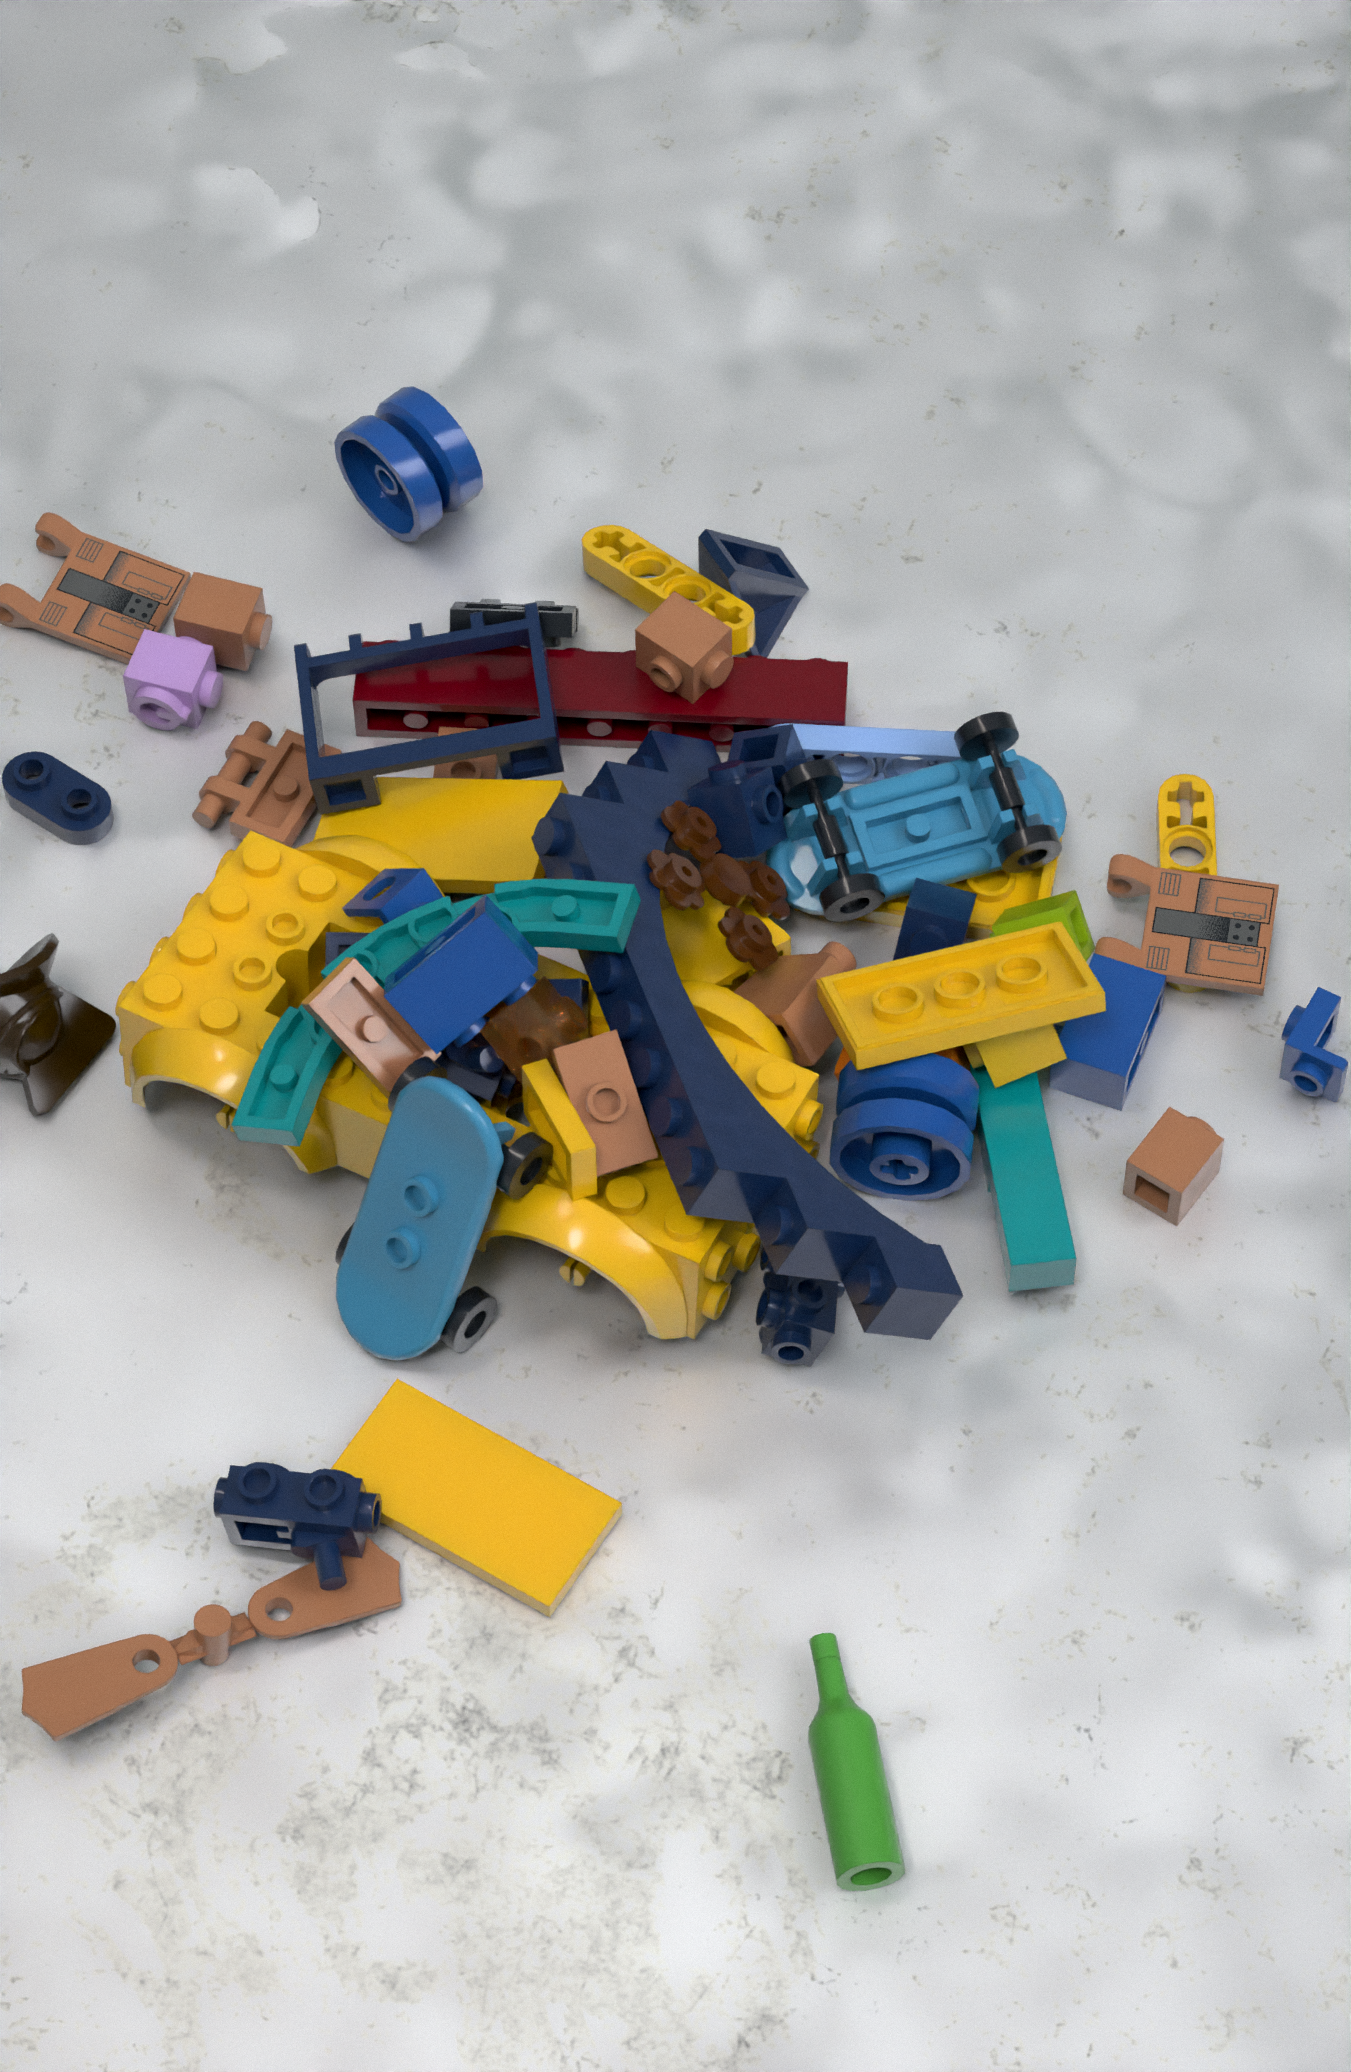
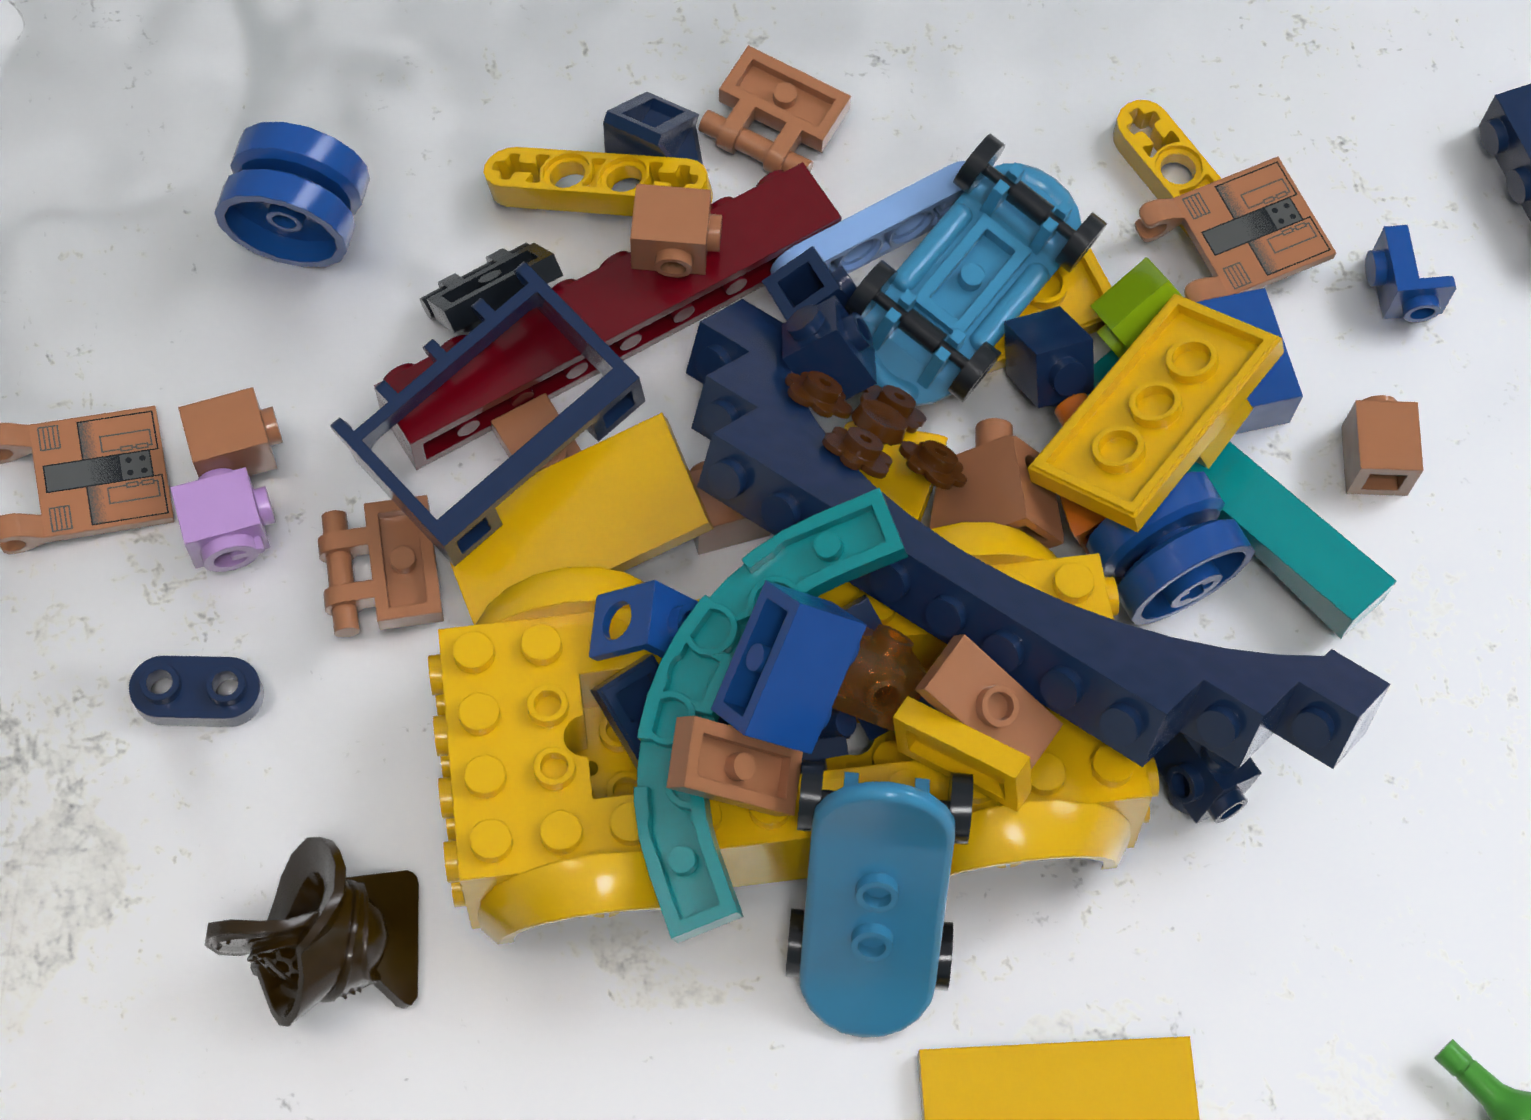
camera: 40 degrees left, 10 degrees up
none -> nougat plate [698,45,851,173]

